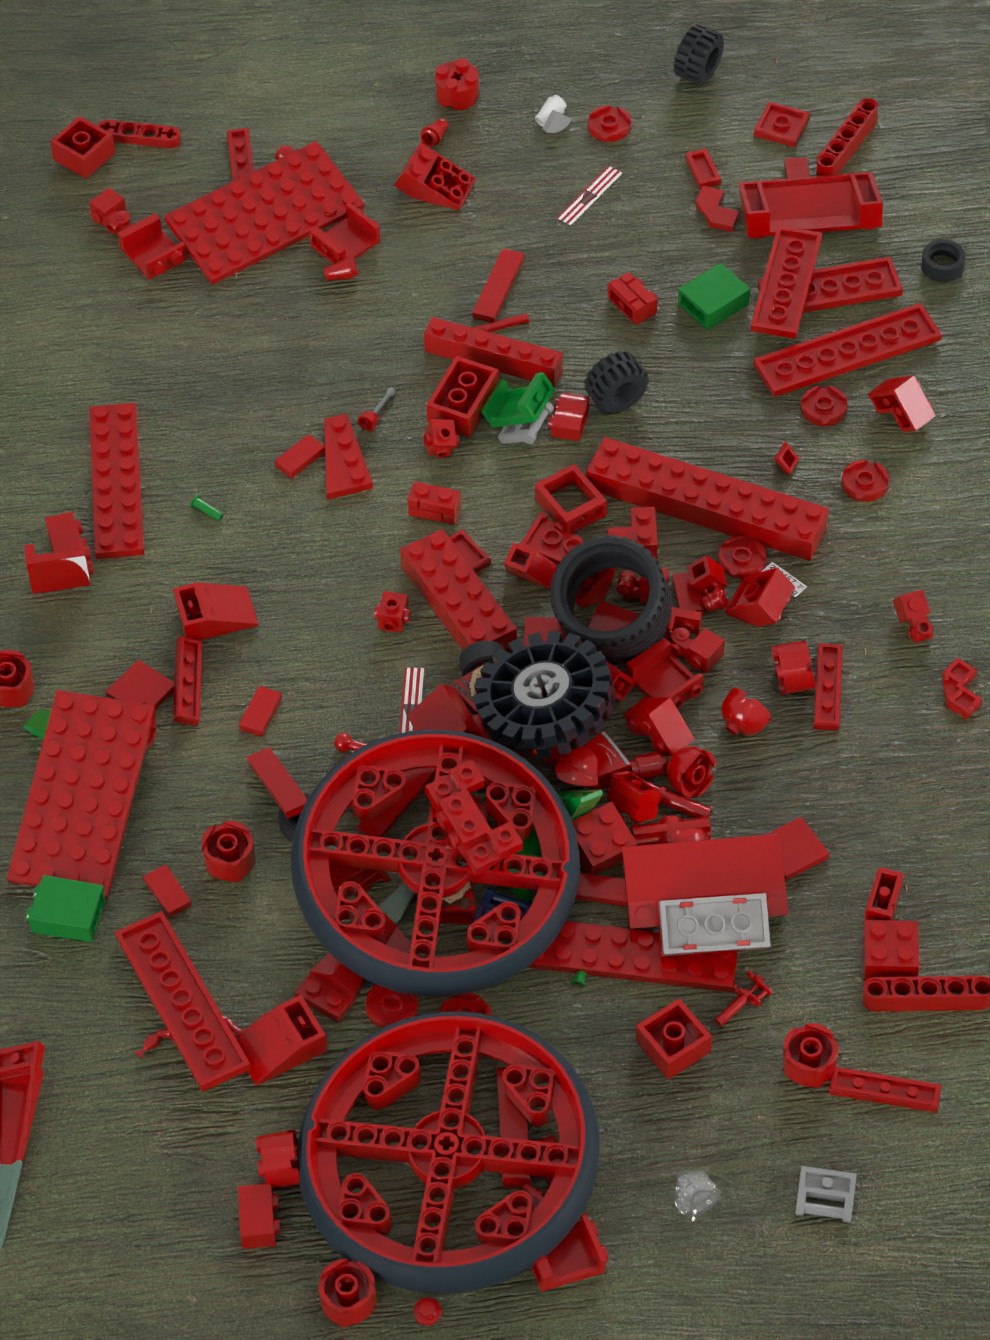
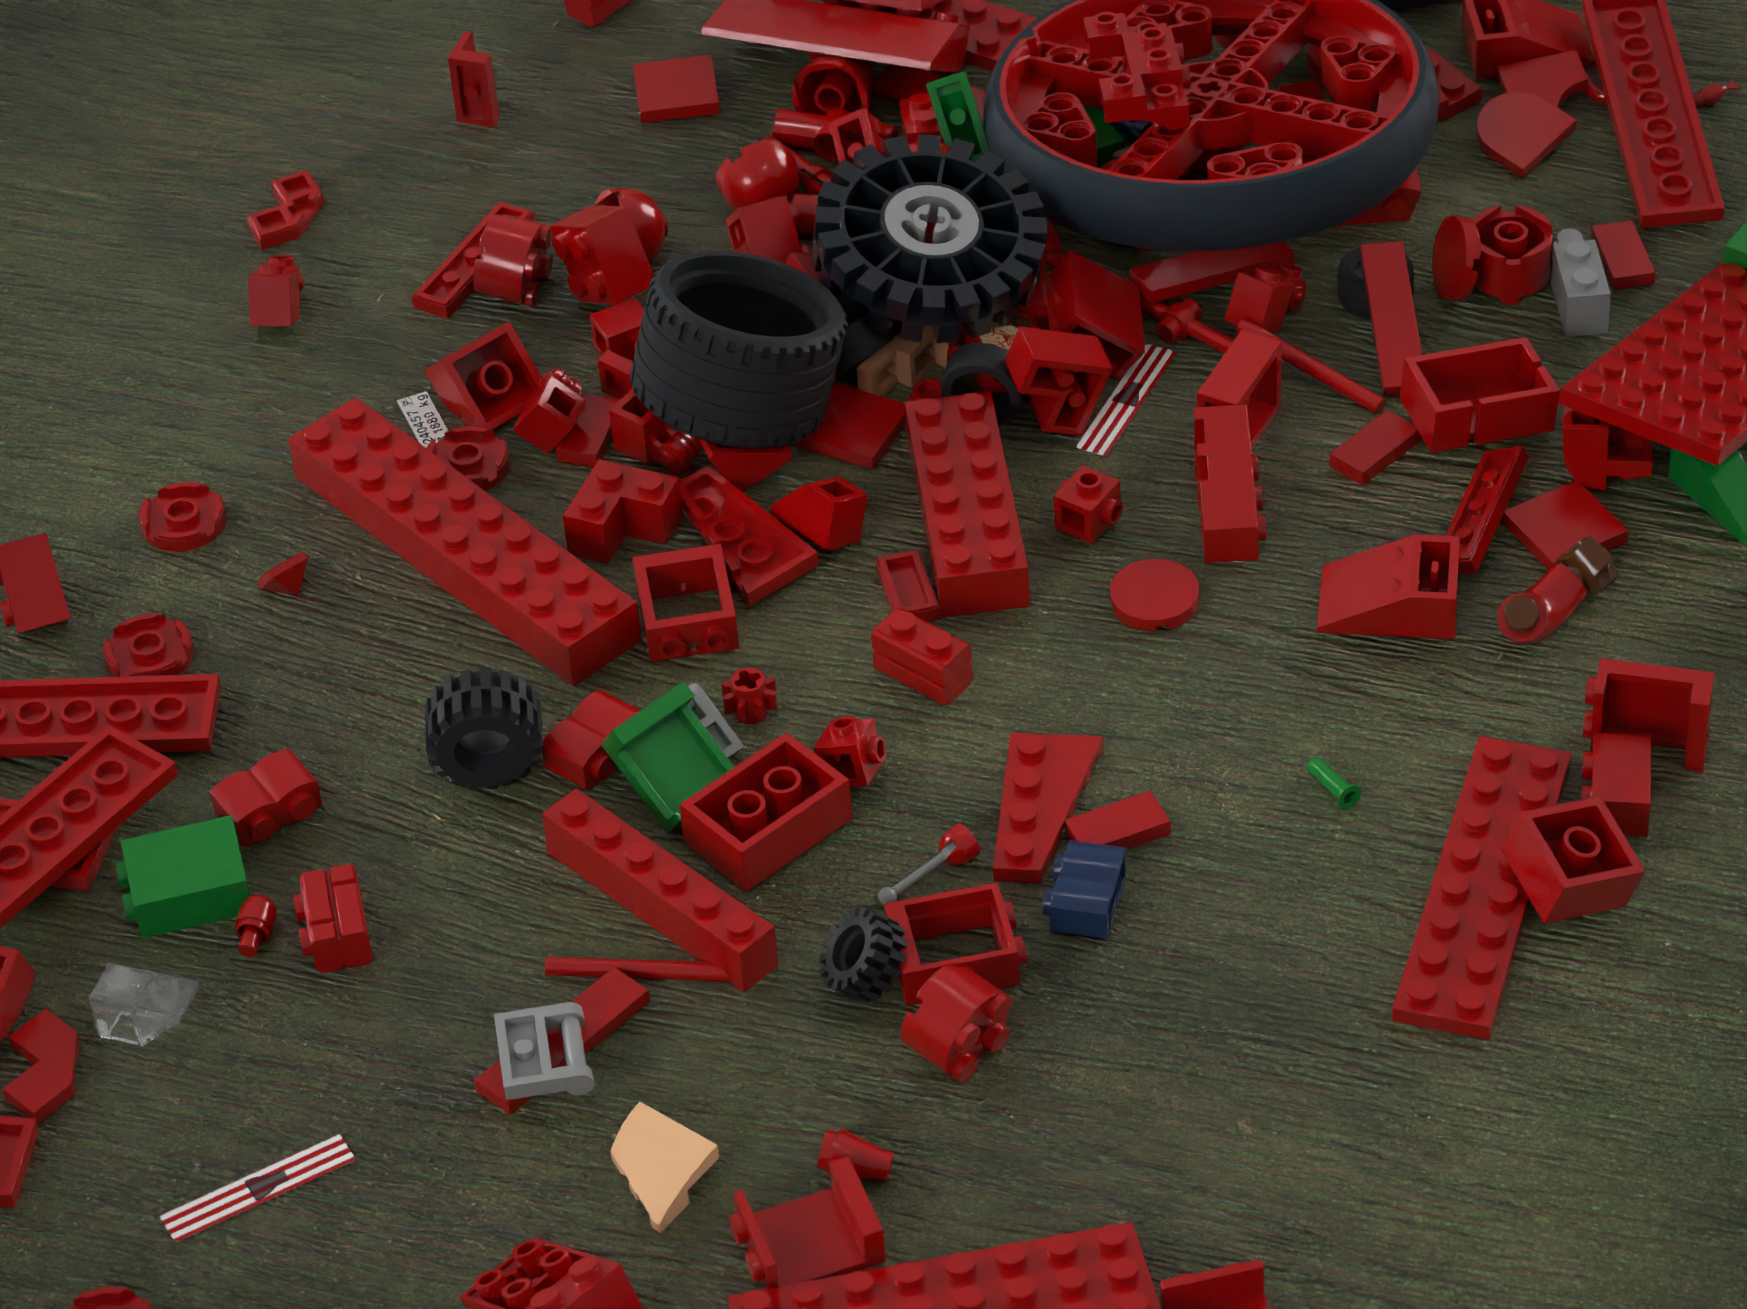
camera: 155 degrees left, 10 degrees down
none -> clear slope [89,963,199,1046]
none -> red brick [209,749,322,846]
none -> red cylinder [235,894,277,957]
none -> red panel [447,31,500,128]
none -> light grey plate [494,1002,594,1100]
none -> red brick [550,205,653,305]
none -> light nougat slope [611,1101,719,1233]
none -> red gear [721,667,778,724]
none -> black tyre [819,907,907,1003]
none -> red window [884,882,1027,1006]
none -> red brick [901,963,1012,1083]
none -> red brick [1004,326,1113,436]
none -> dark blue brick [1043,840,1127,939]
none -> red tile [1110,559,1199,631]
none -> red wedge [1193,404,1267,563]
none -> red window [1197,330,1281,450]
none -> red bar [1236,318,1386,414]
none -> red piece [1399,337,1560,453]
none -> red tile [1432,216,1481,300]
none -> red tile [1477,92,1577,178]
none -> red tile [1497,50,1587,109]
none -> piece [1497,536,1617,645]
none -> red brick [1500,796,1646,924]
none -> light grey brick [1551,228,1611,337]

